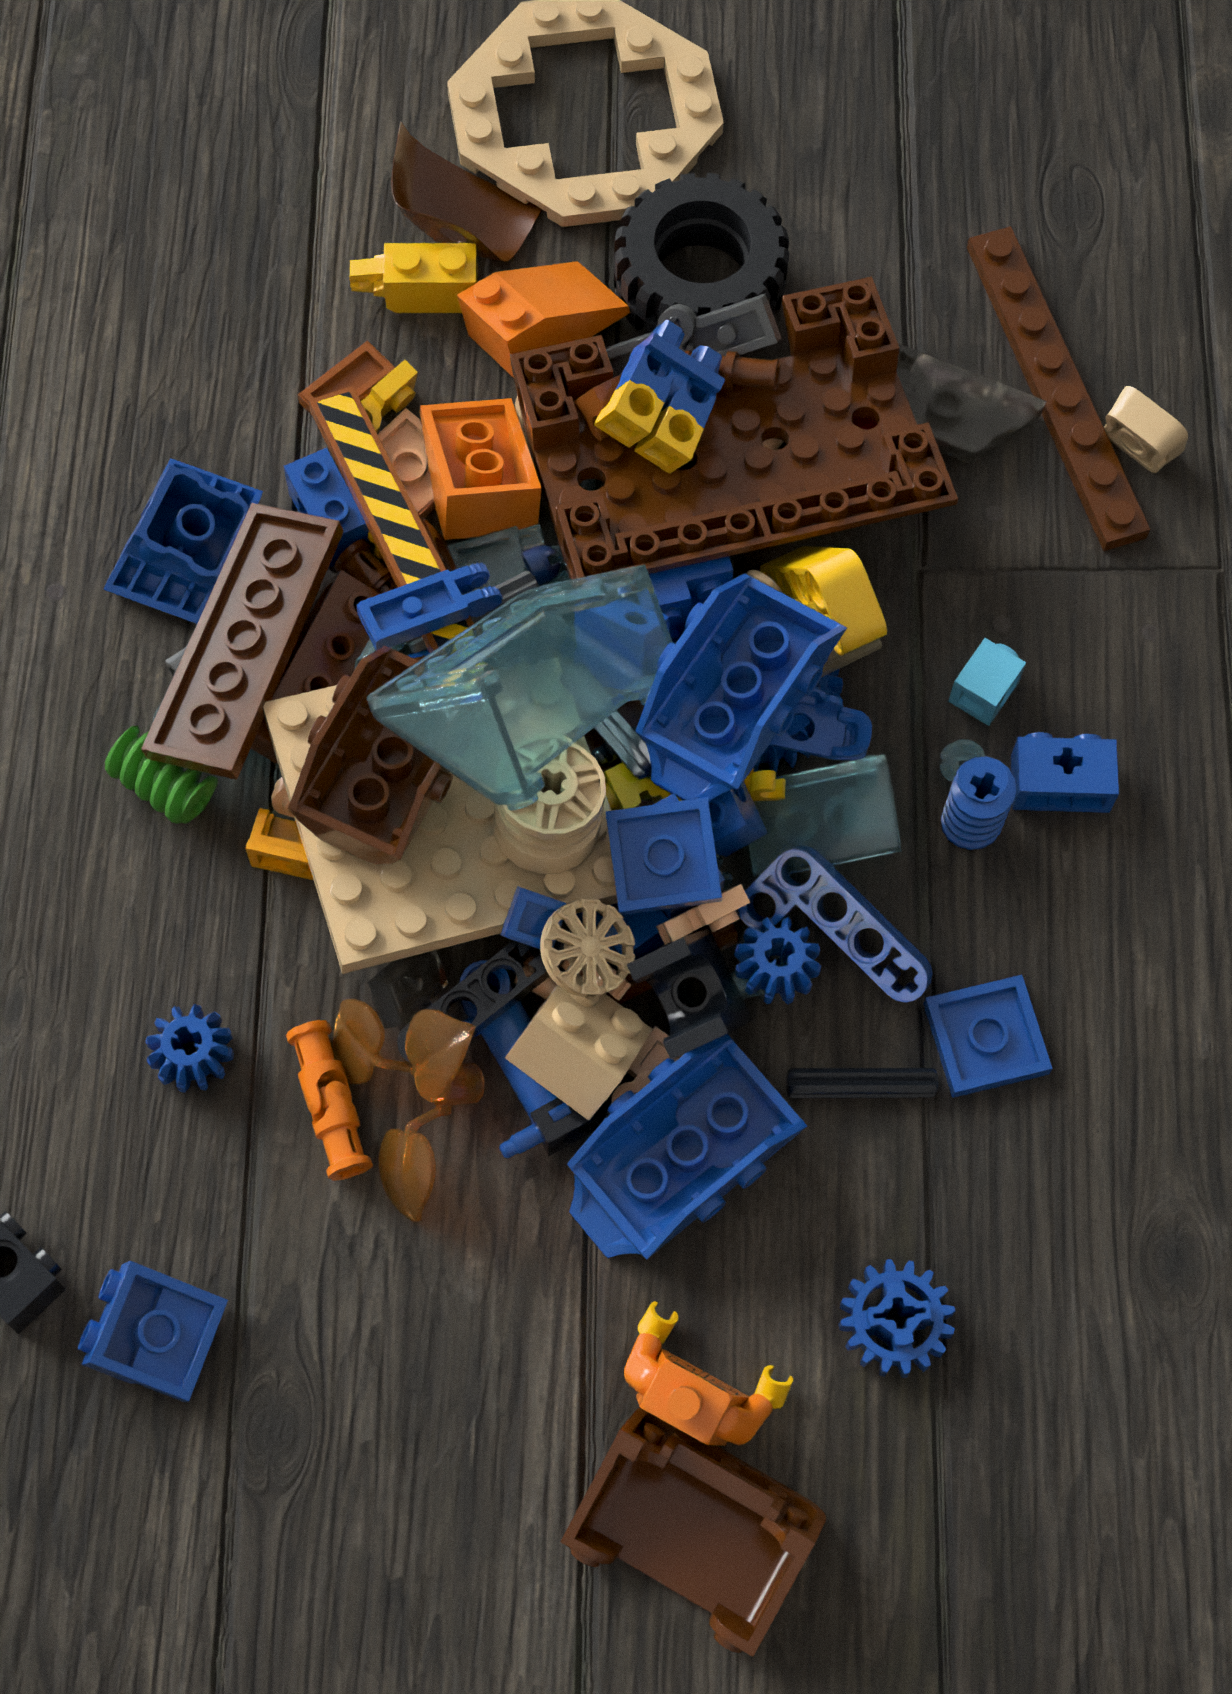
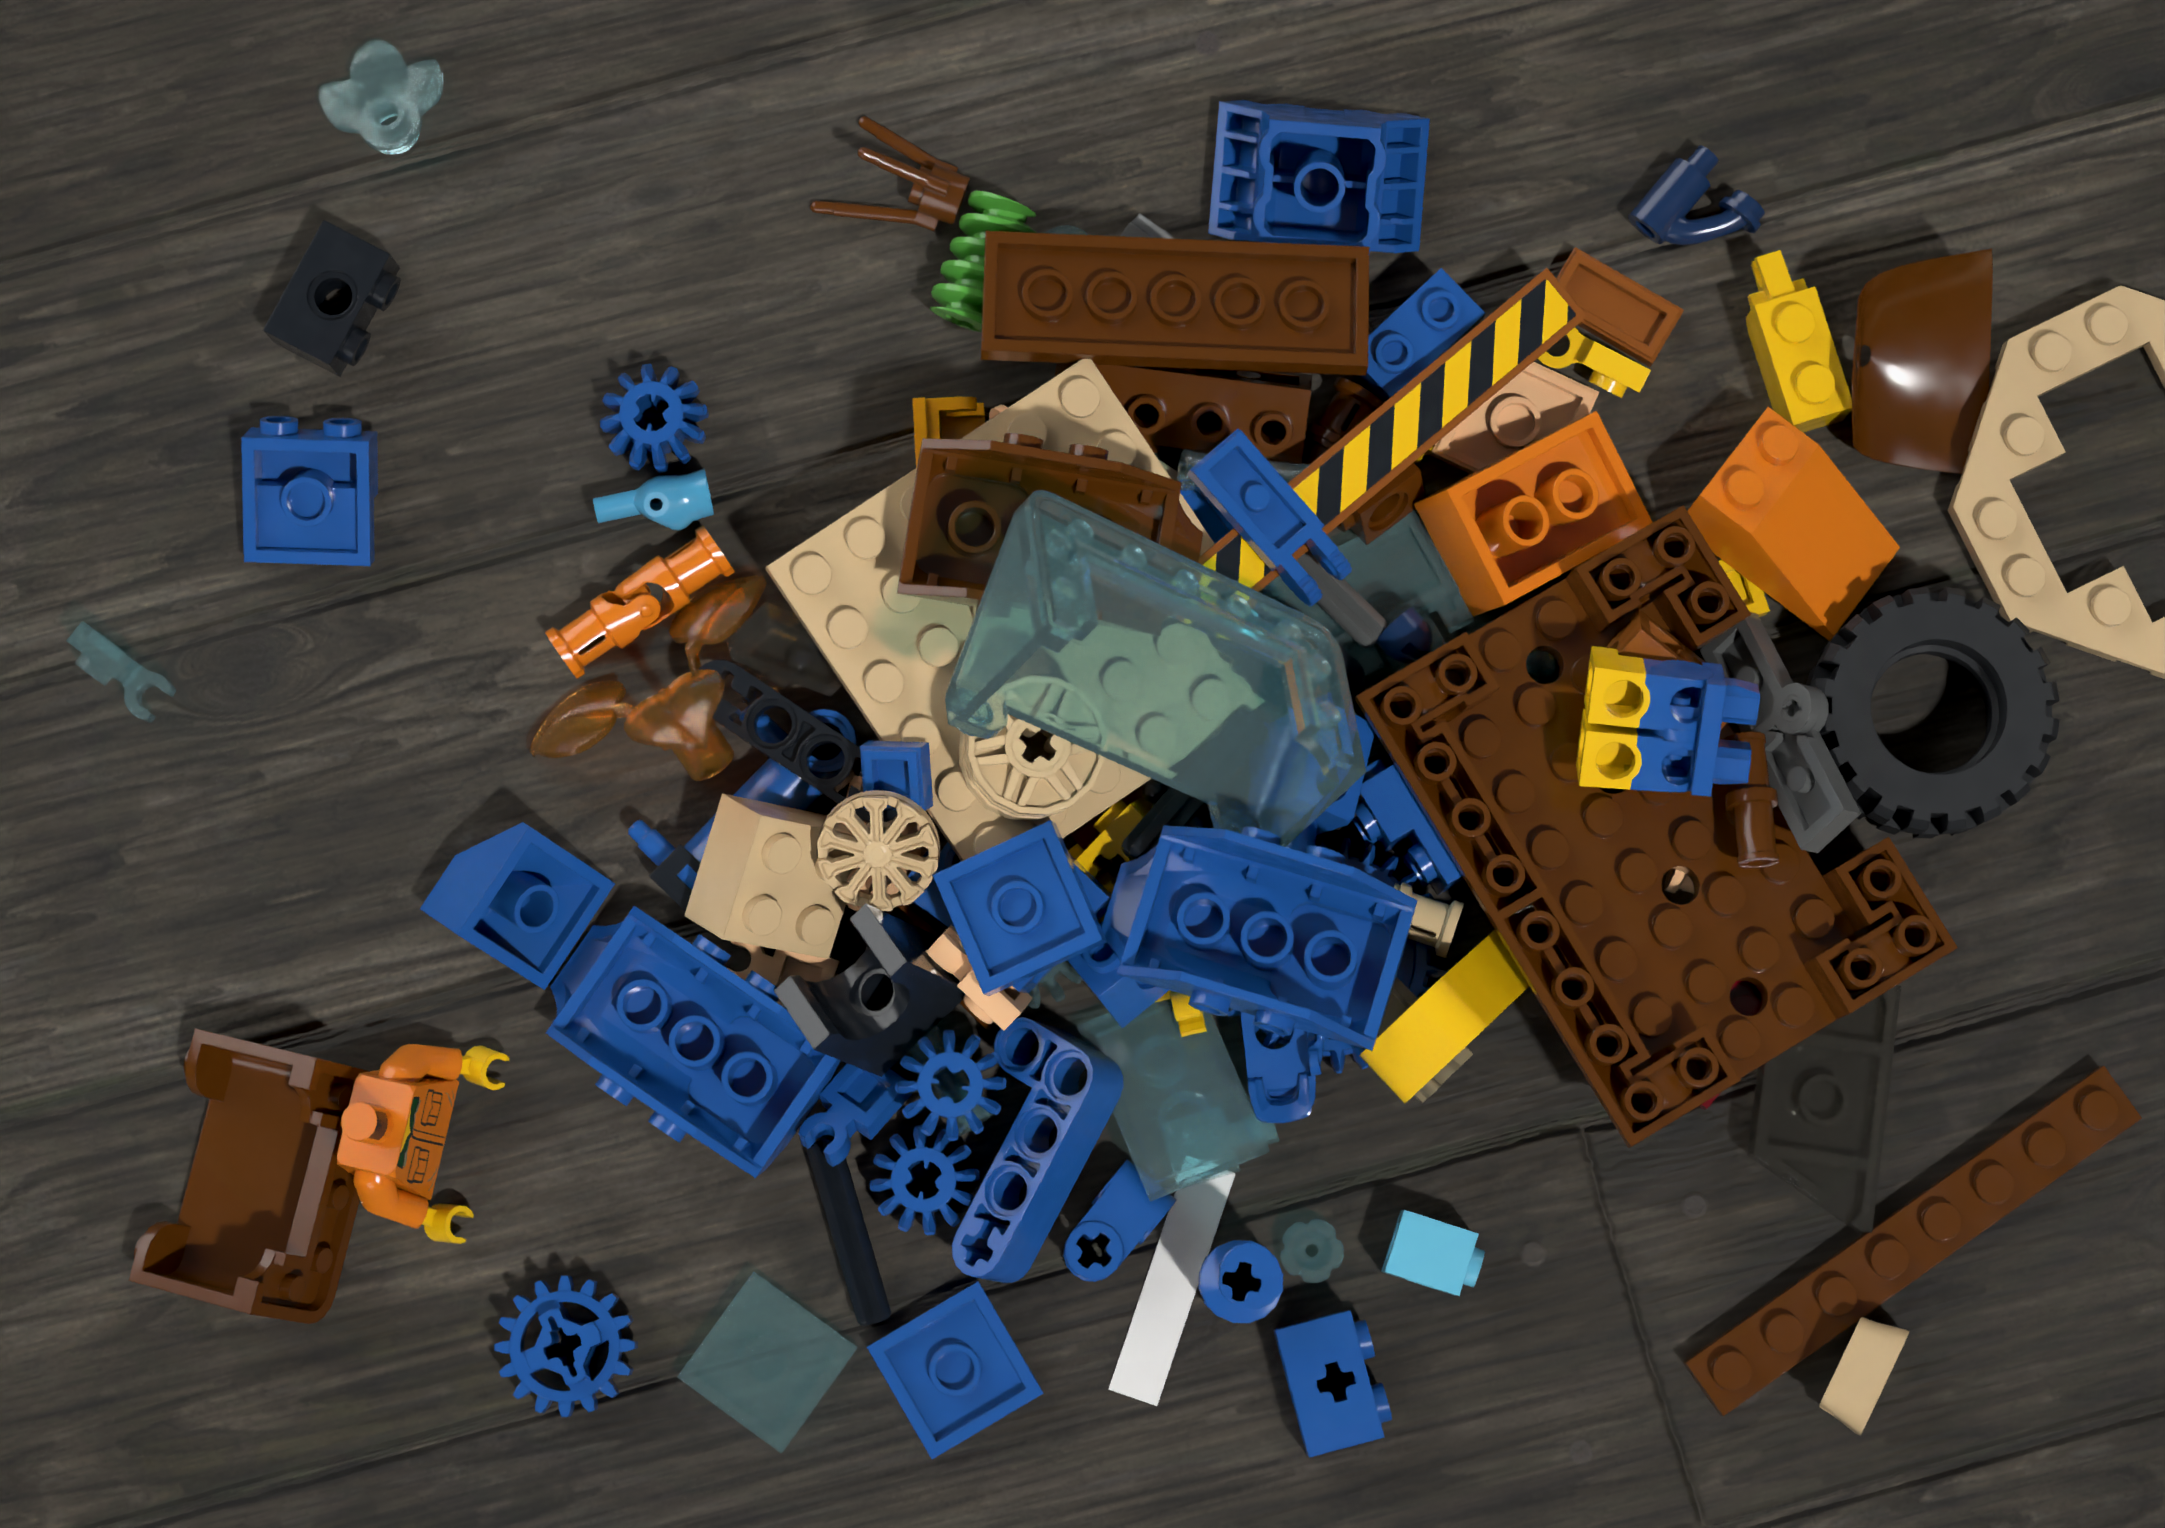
camera: 80 degrees right, 15 degrees up
none -> clear light blue plate [66,621,177,723]
none -> blue slope [420,822,615,990]
none -> dark azure piece [593,468,714,531]
none -> clear light blue tile [678,1272,859,1453]
none -> blue plate [798,1063,912,1167]
none -> reddish brown plant [810,116,970,232]
none -> blue gear [870,1125,980,1236]
none -> blue piece [1063,1159,1177,1282]
none -> white sticker [1109,1157,1235,1406]
none -> dark blue plant [1628,145,1765,245]

